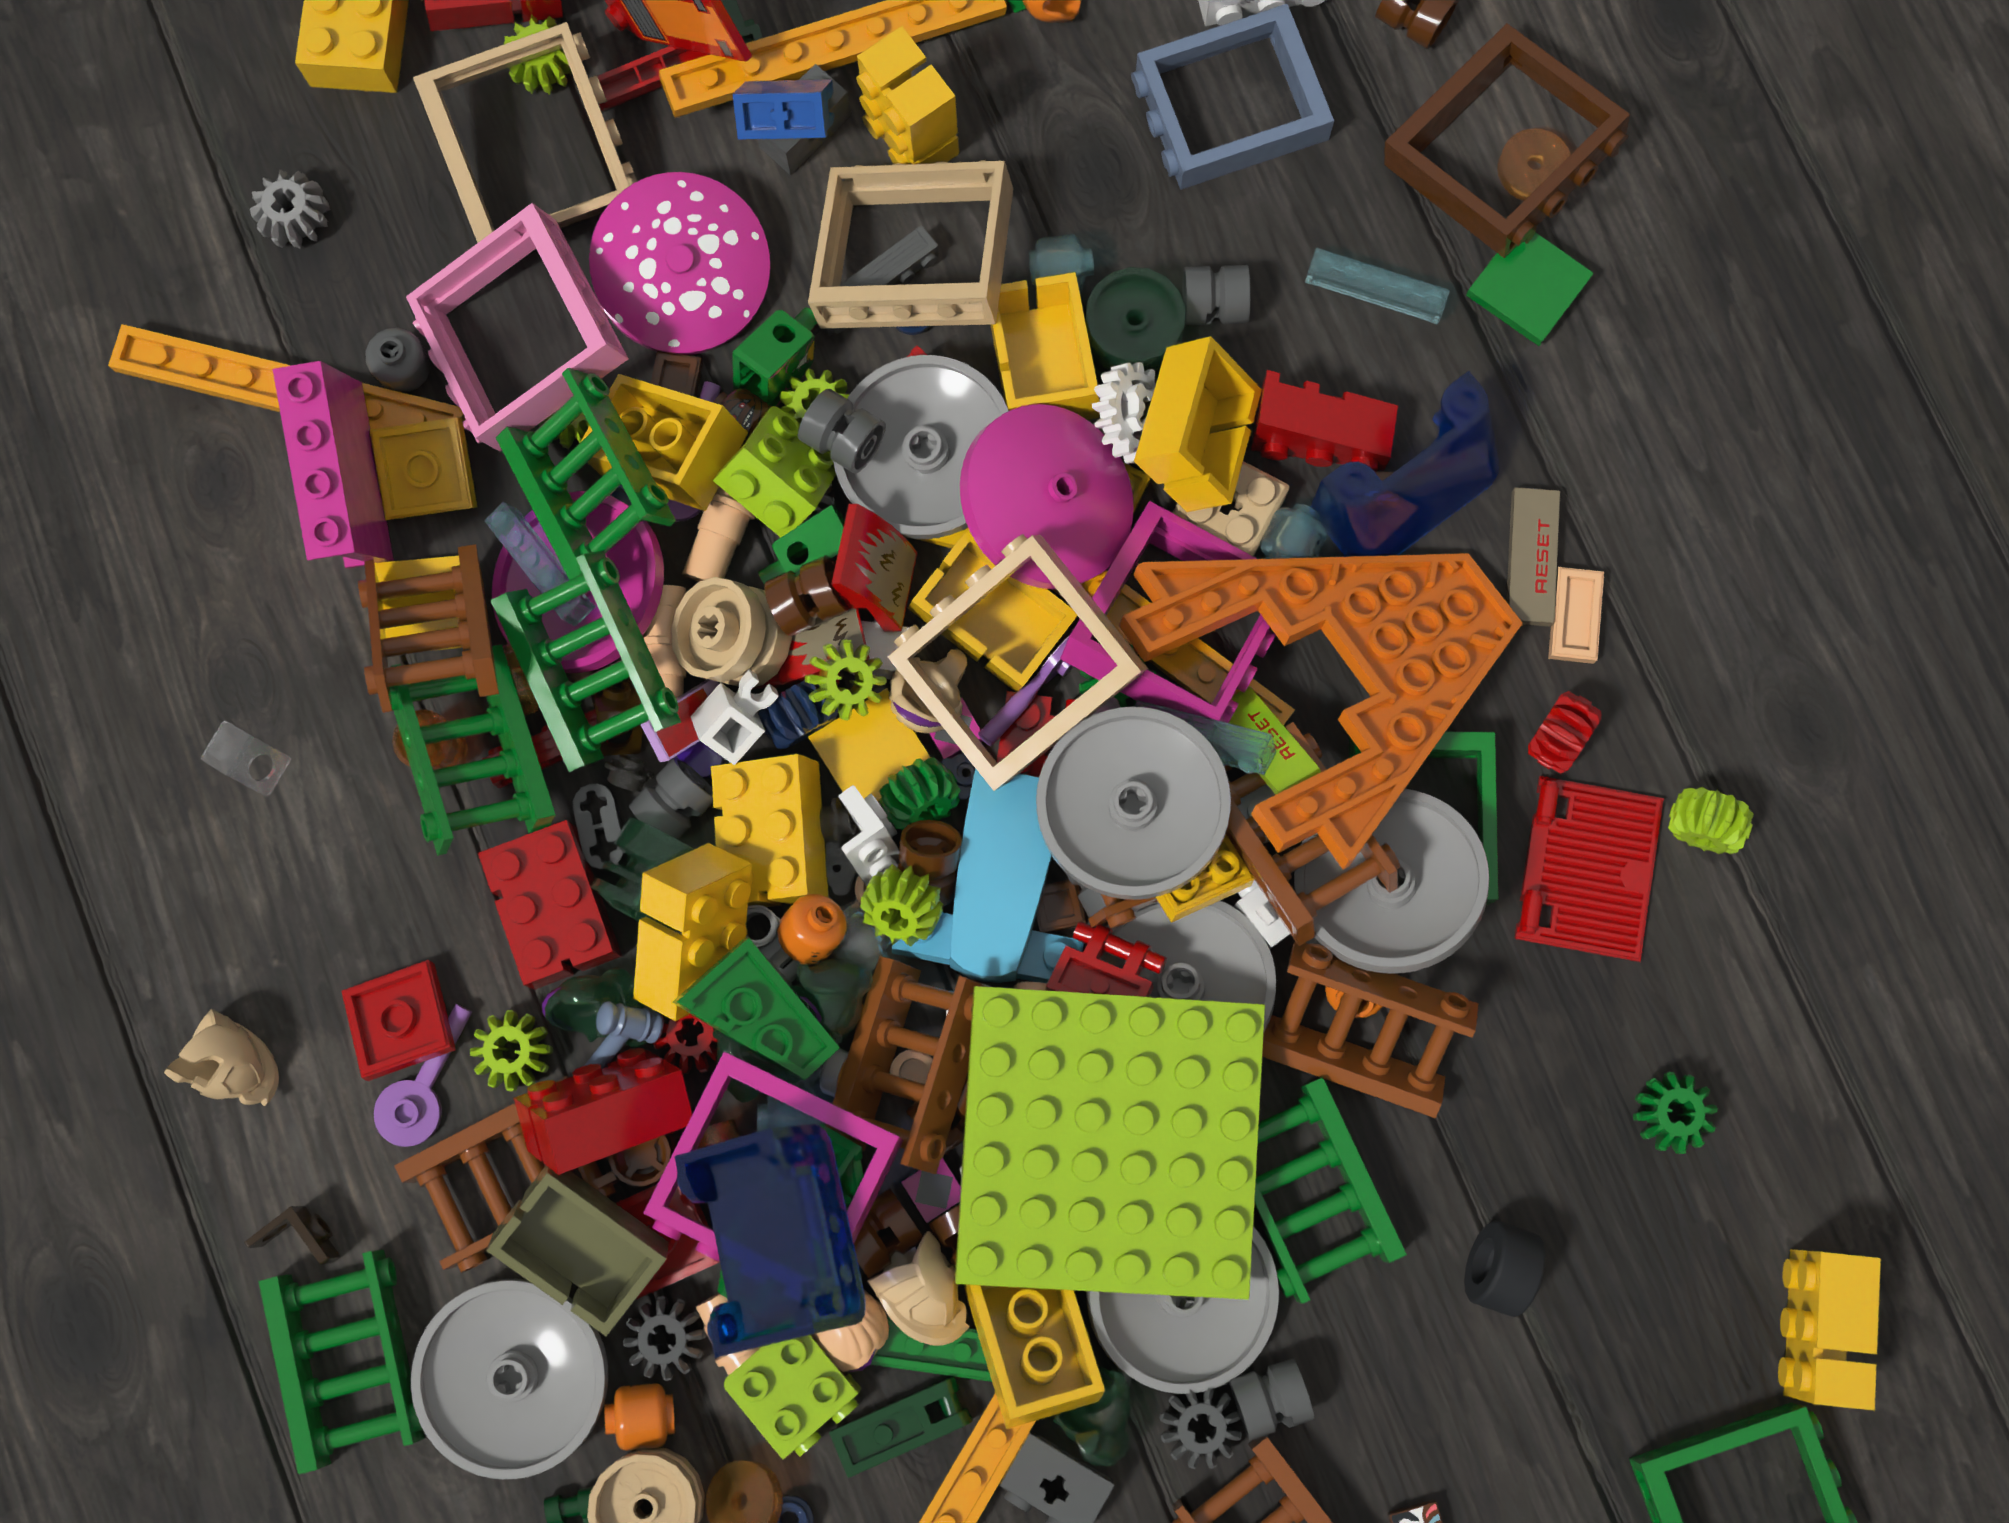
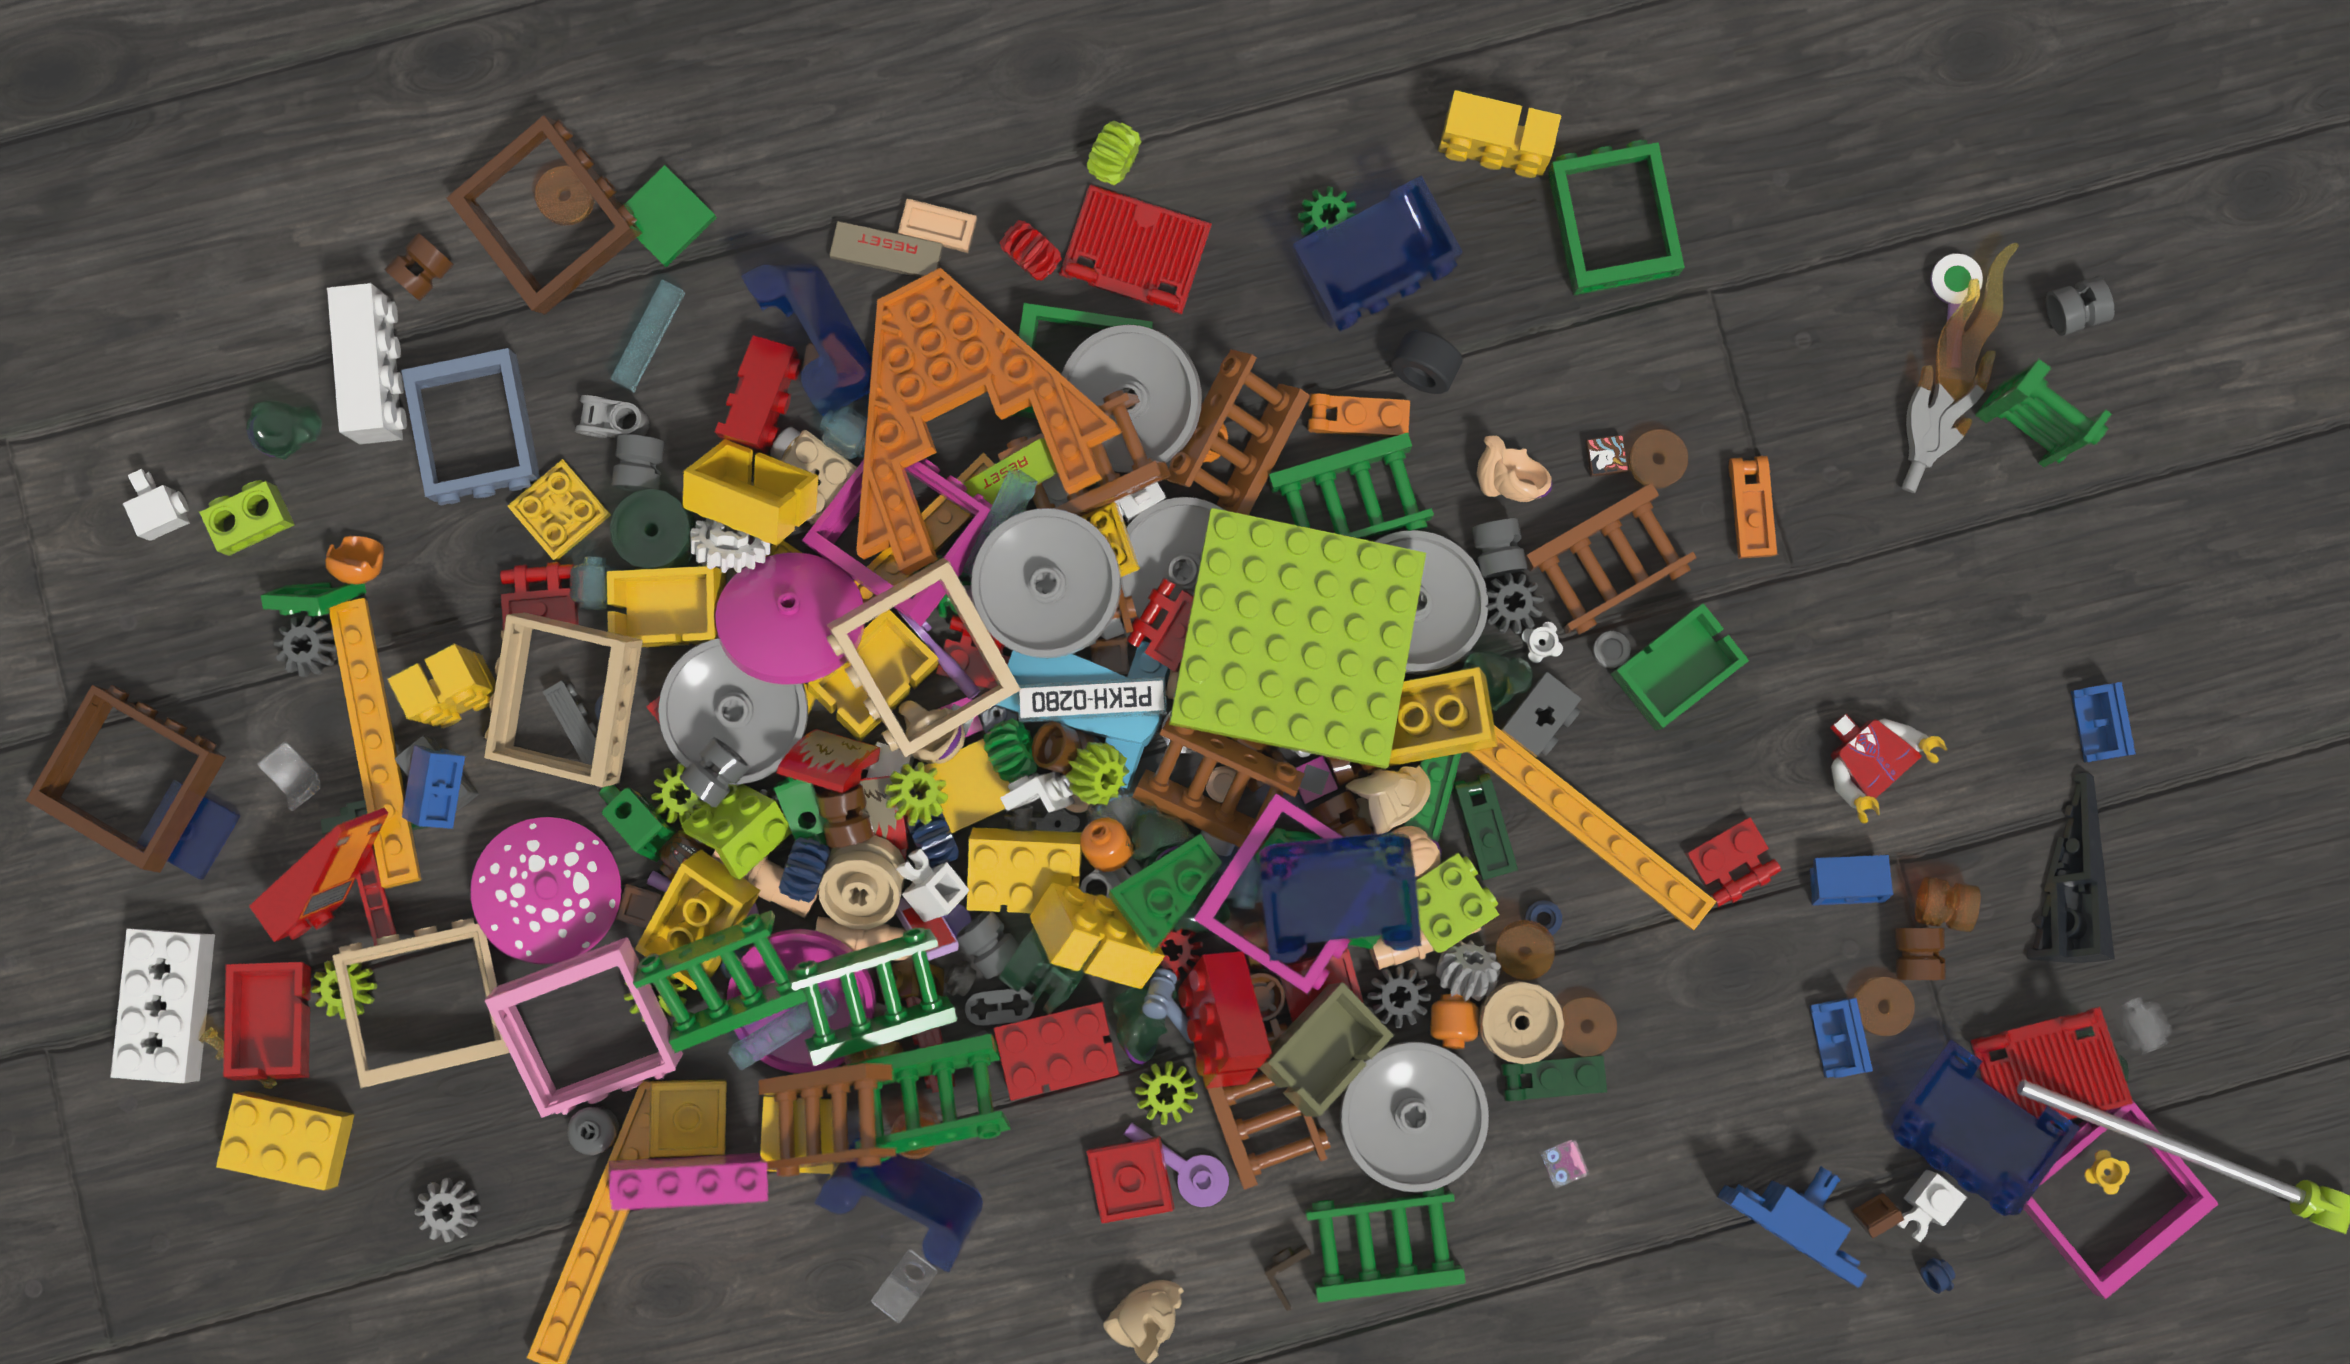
camera: 85 degrees left, 5 degrees up
none -> red plate [500,562,579,630]
none -> yellow tile [508,459,611,561]
none -> light grey piece [575,395,649,438]
none -> light grey tile [770,427,801,460]
none -> dark blue gear [779,837,830,903]
none -> clear blue windscreen [815,1137,983,1273]
none -> tile [1018,677,1167,723]
none -> clear blue windscreen [1291,175,1463,332]
none -> orange plate [1307,394,1410,437]
none -> light grey gear [1436,940,1501,1001]
none -> light nougat hair [1476,436,1553,502]
none -> white plate [1522,622,1563,663]

